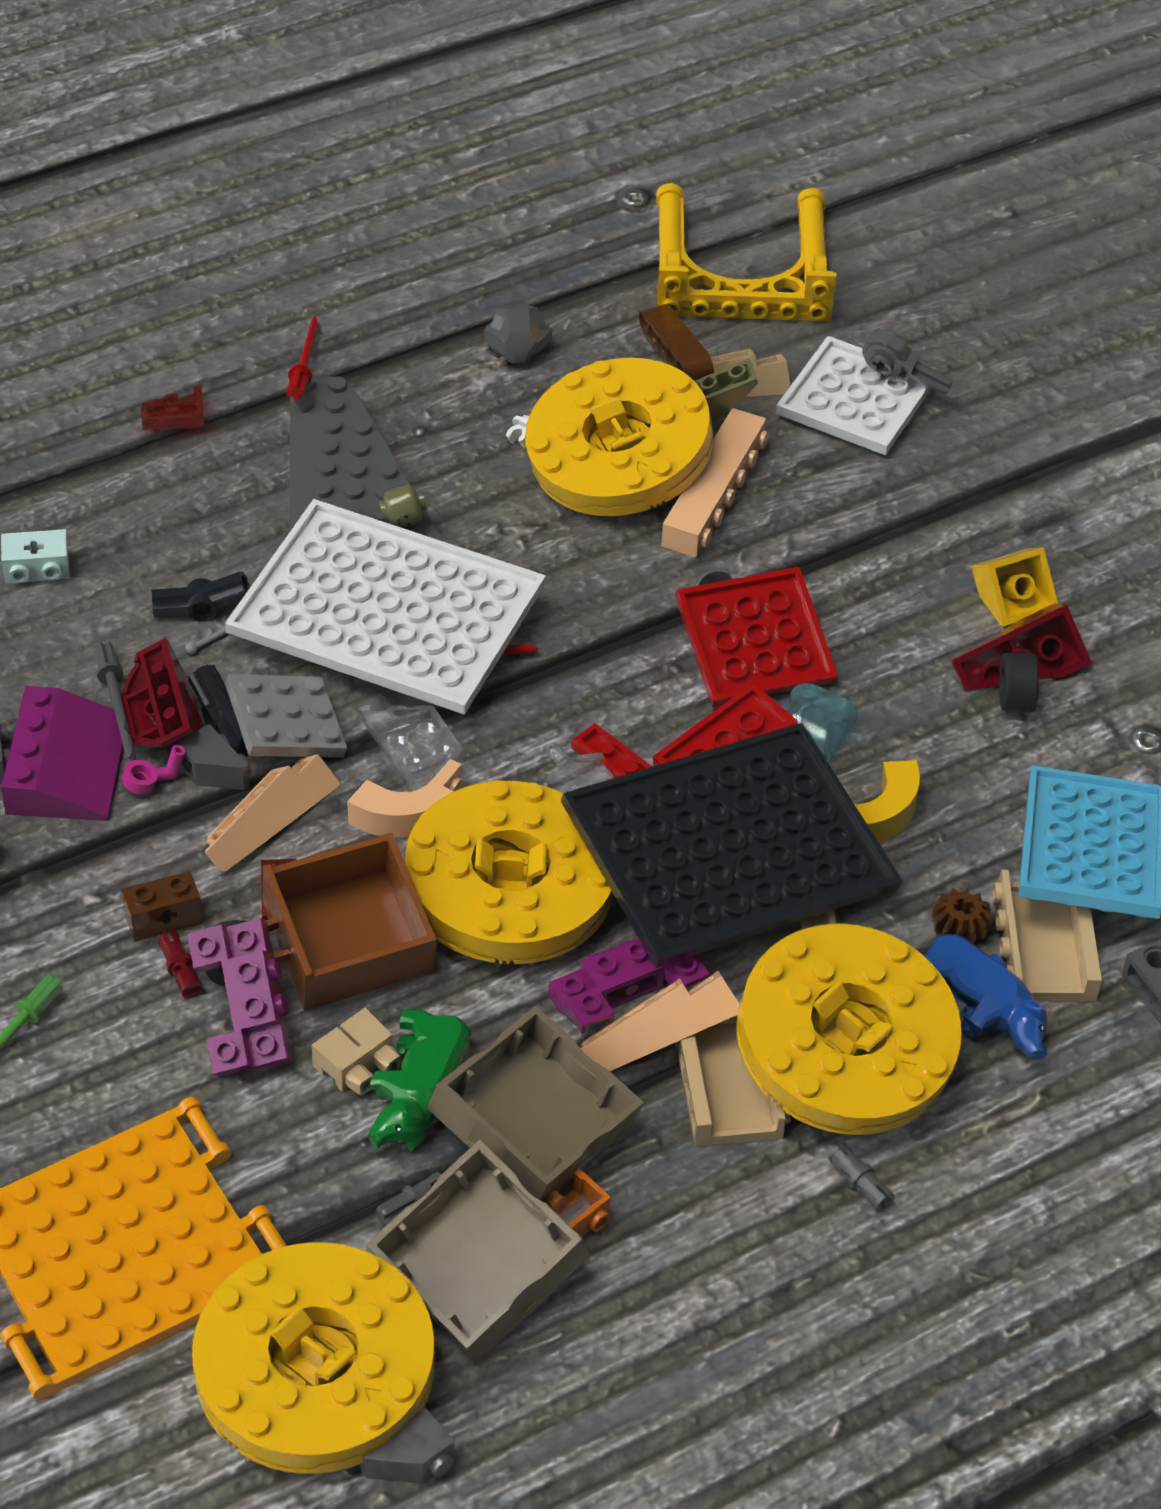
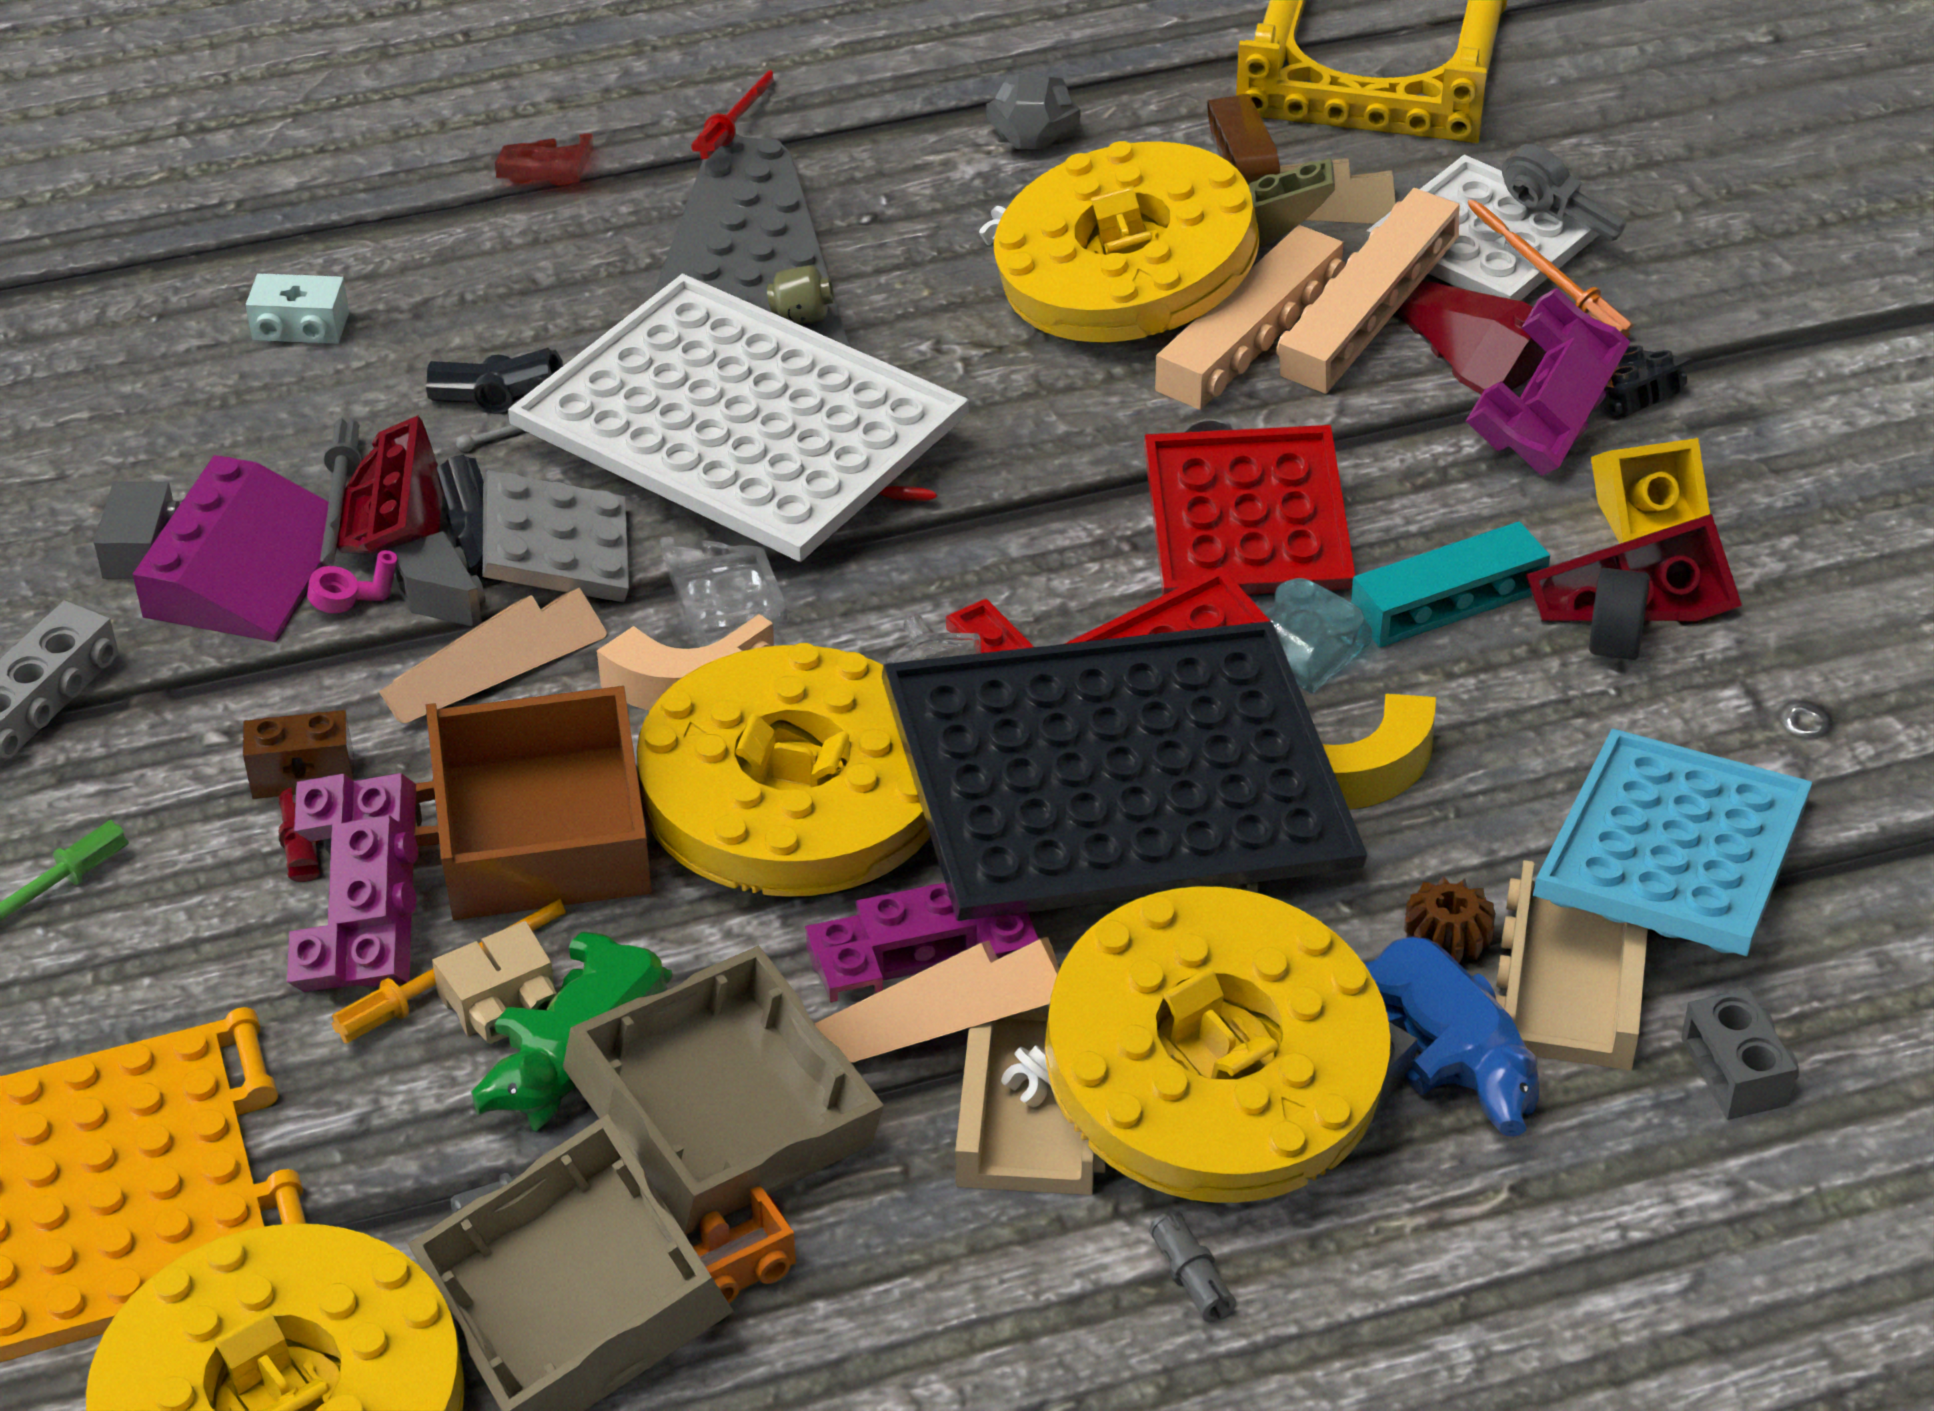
camera: 15 degrees right, 5 degrees down
none -> light orange piece [331,899,566,1043]
none -> white plate [1001,1045,1050,1108]
none -> light nougat brick [1276,188,1460,394]
none -> teal brick [1350,521,1551,648]
none -> dark red wedge [1396,280,1546,395]
none -> magenta bracket [1465,288,1630,476]
none -> orange piece [1468,200,1634,338]
none -> black hinge [1604,345,1693,418]

